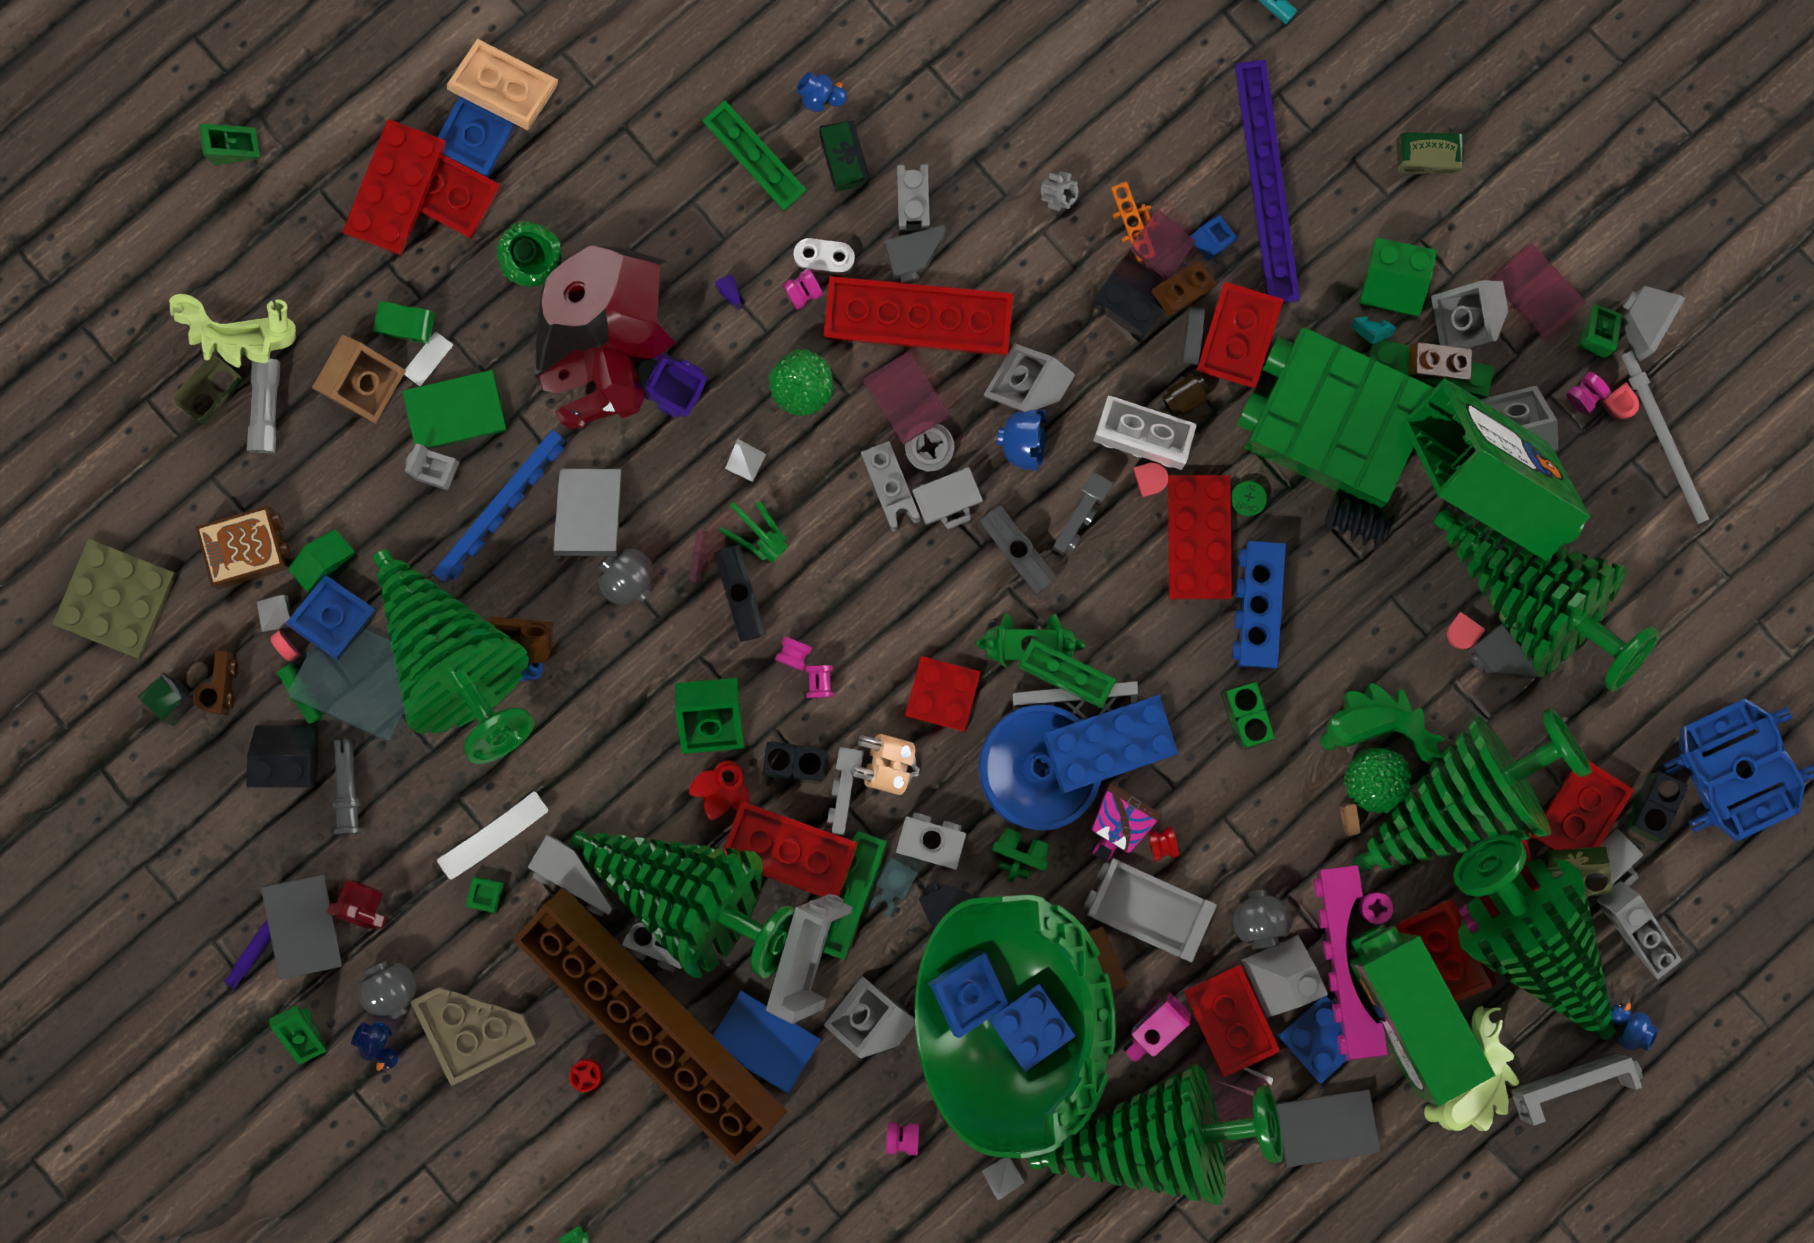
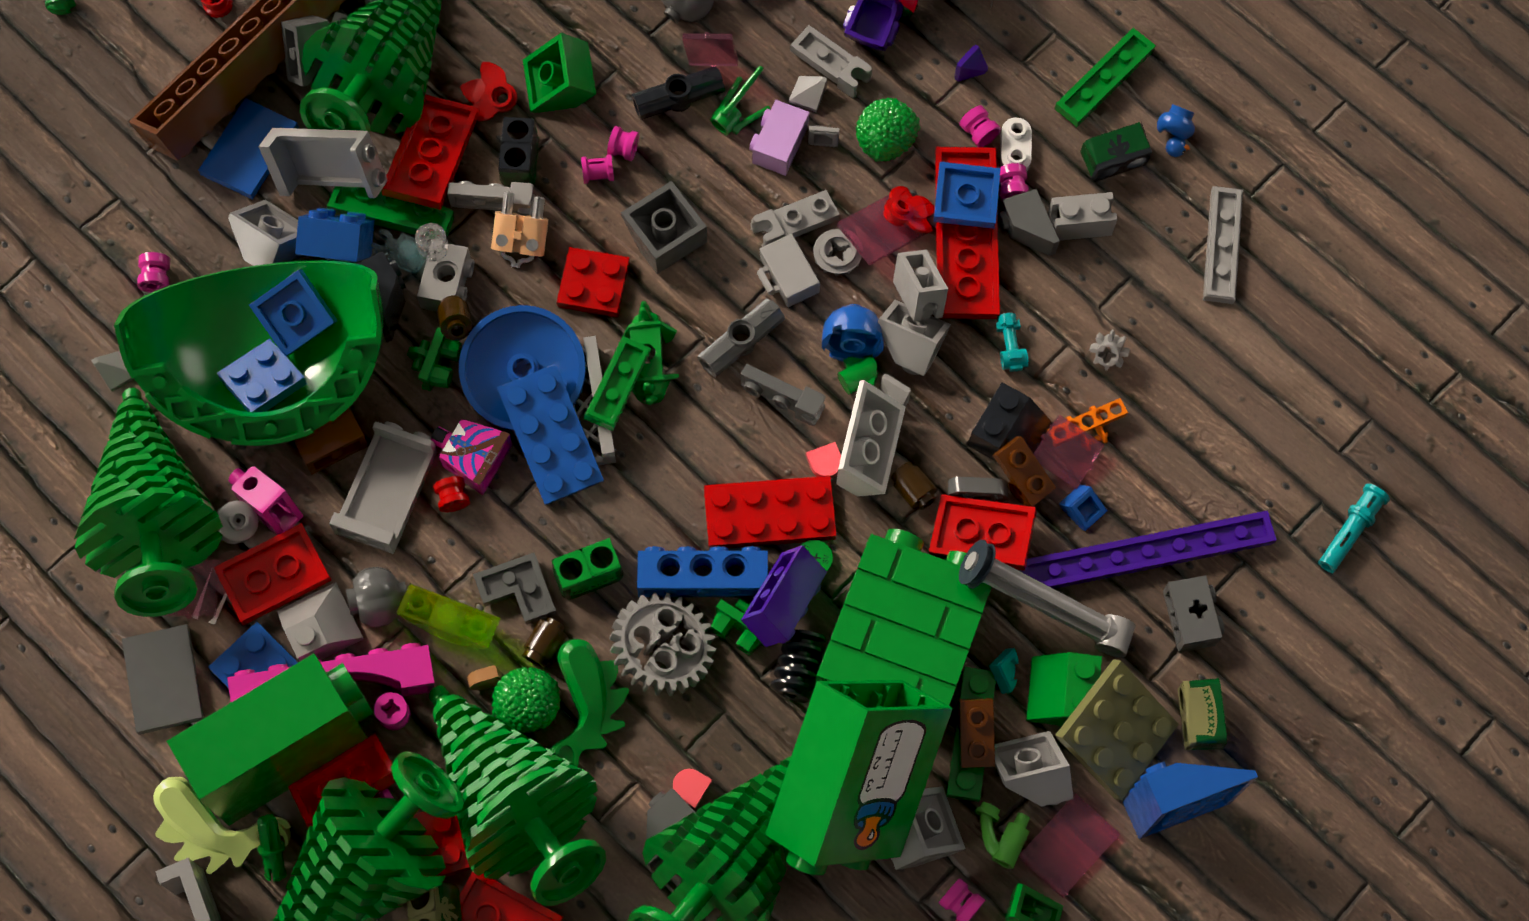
camera: 80 degrees right, 15 degrees down
none -> light grey head [217,500,259,544]
none -> green axle [257,814,287,882]
none -> dark grey slope [281,15,329,86]
none -> blue brick [295,208,375,262]
none -> clear neon green slope [396,583,501,649]
none -> clear wheel [415,223,449,262]
none -> dark brown brick [437,295,472,340]
none -> dark grey plate [473,552,557,625]
none -> dark brown brick [522,617,567,668]
none -> light grey gear [609,593,716,696]
none -> dark grey slope [621,181,707,274]
none -> green hips [711,599,765,656]
none -> dark purple brick [741,545,827,647]
none -> lavender brick [749,100,809,176]
none -> light grey plate [790,25,873,98]
none -> light grey slope [808,124,839,147]
none -> green piece [837,357,878,395]
none -> light grey slope [880,374,911,406]
none -> red plate [883,186,935,233]
none -> light grey brick [893,249,948,321]
none -> blue plate [933,162,1001,229]
none -> light grey piece [959,540,1135,658]
none -> bright green plant [975,802,1030,869]
none -> teal bar [996,313,1028,372]
none -> dark pink wheel [999,163,1029,202]
none -> olive plate [1055,659,1179,801]
none -> blue slope [1123,762,1258,839]
none -> dark grey brick [1163,575,1225,653]
none -> light grey tile [1203,186,1243,304]

